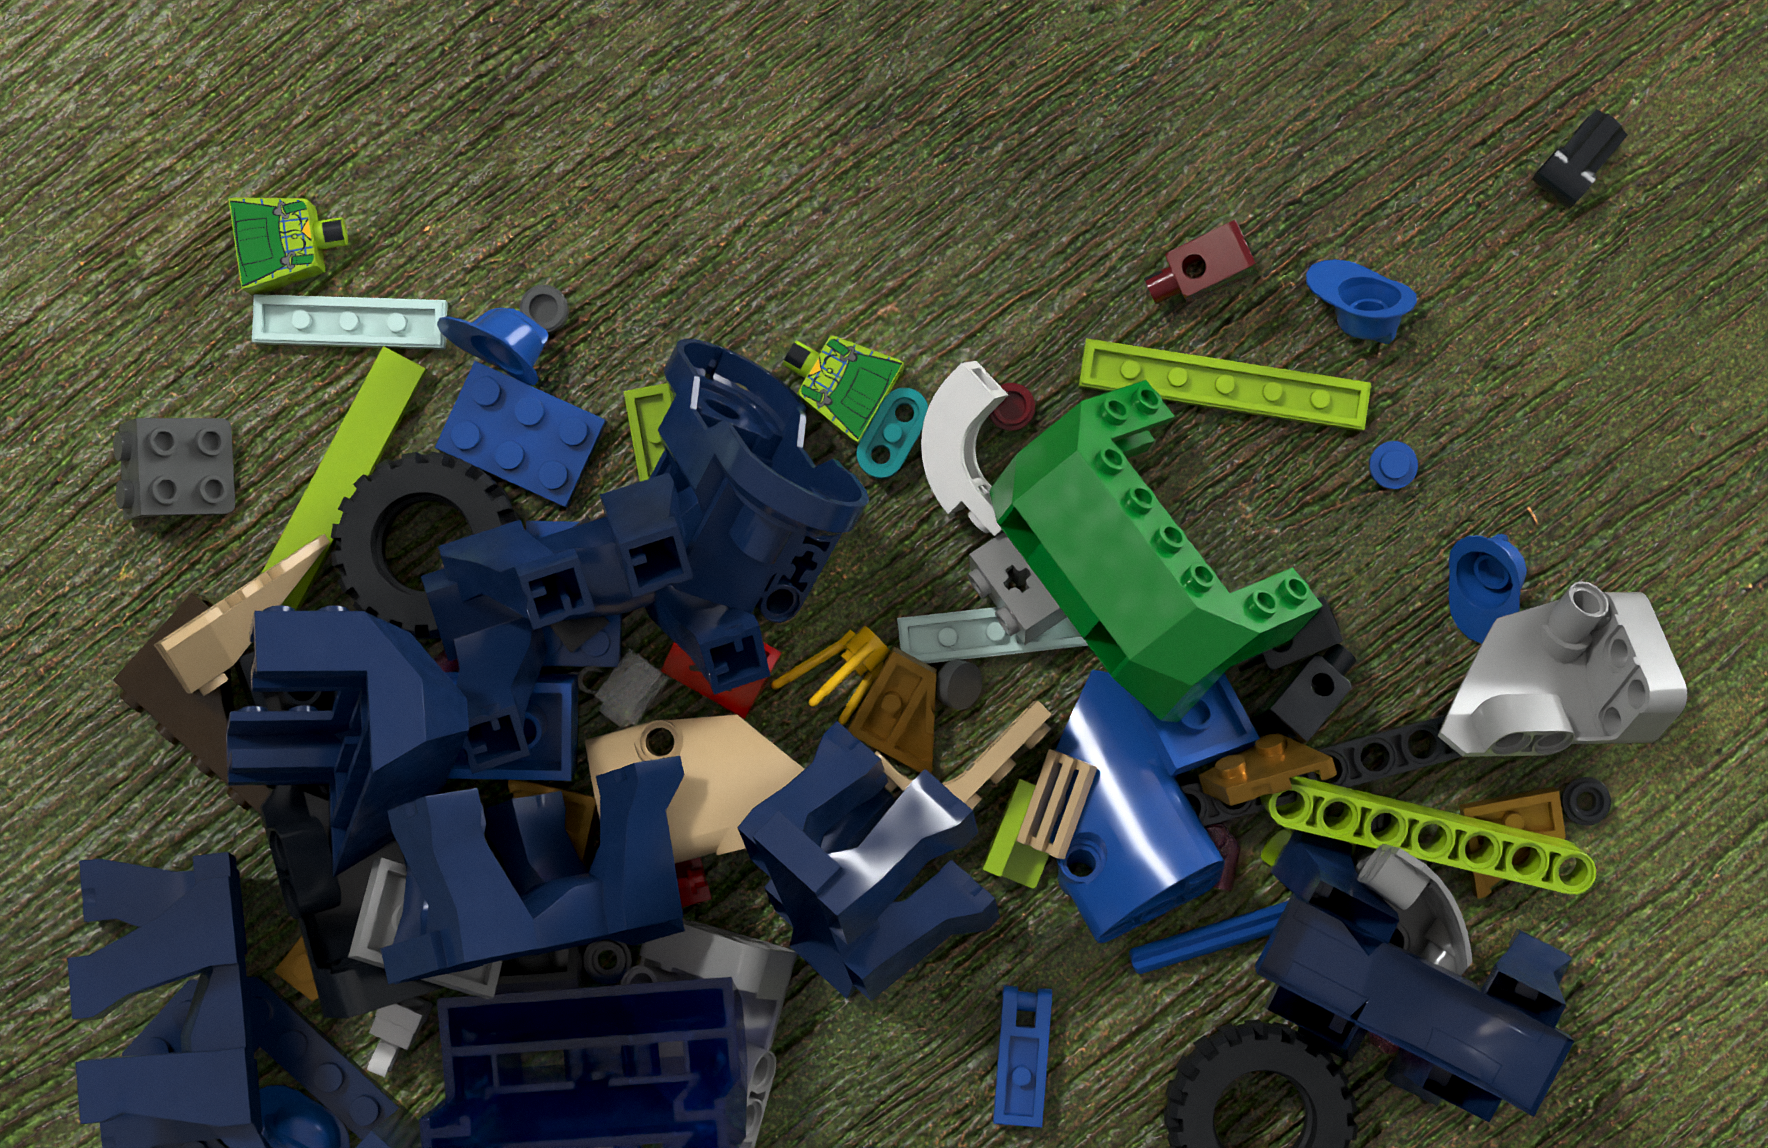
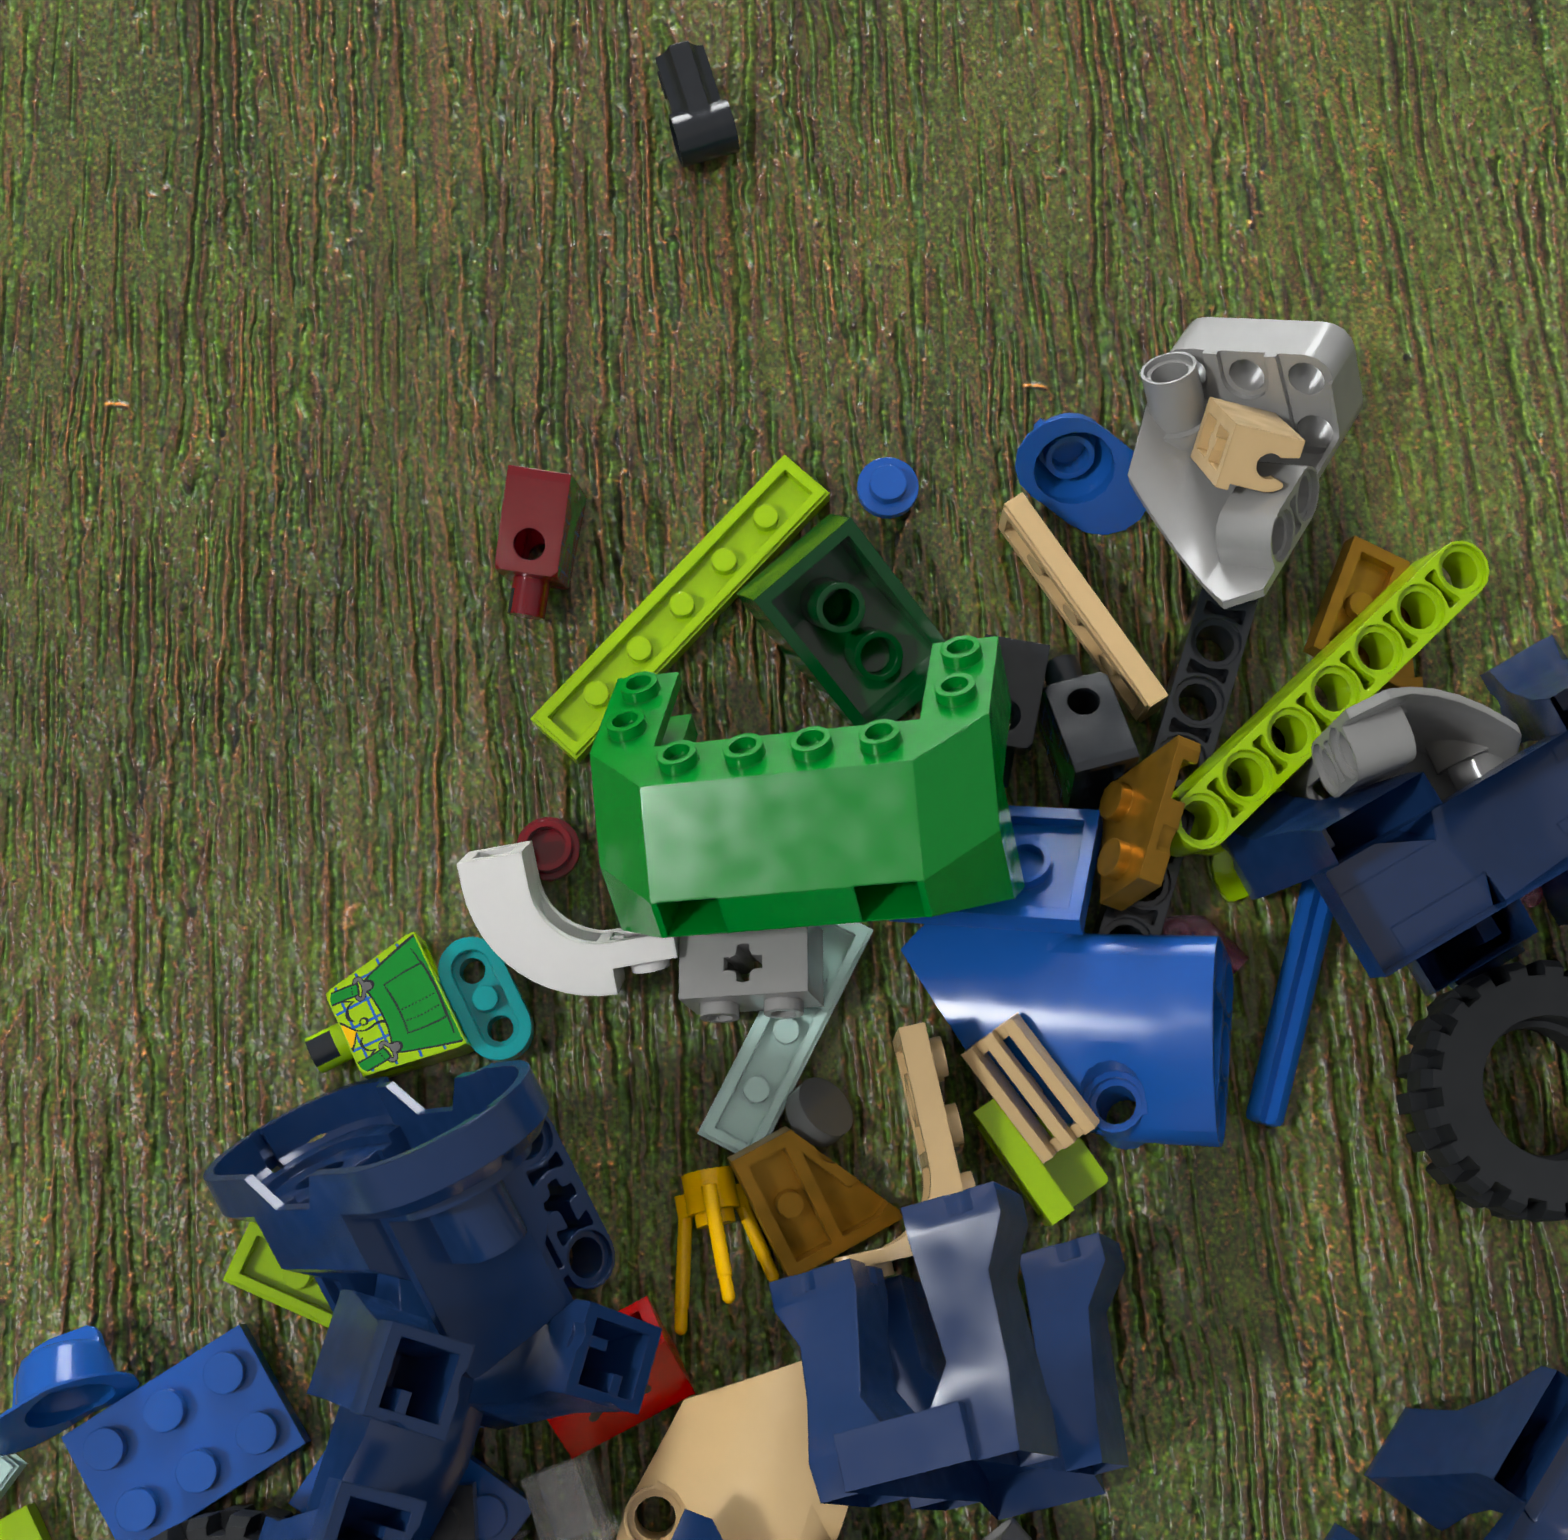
camera: 60 degrees left, 10 degrees down
dark grey tile [520,285,569,334] -> none
blue plate [993,985,1052,1128] -> none
blue piece [1306,259,1417,344] -> none
black plate [1561,777,1611,826] -> none
none -> dark green slope [736,514,946,726]
none -> tan tile [998,492,1169,723]
none -> tan hinge [1190,397,1305,492]

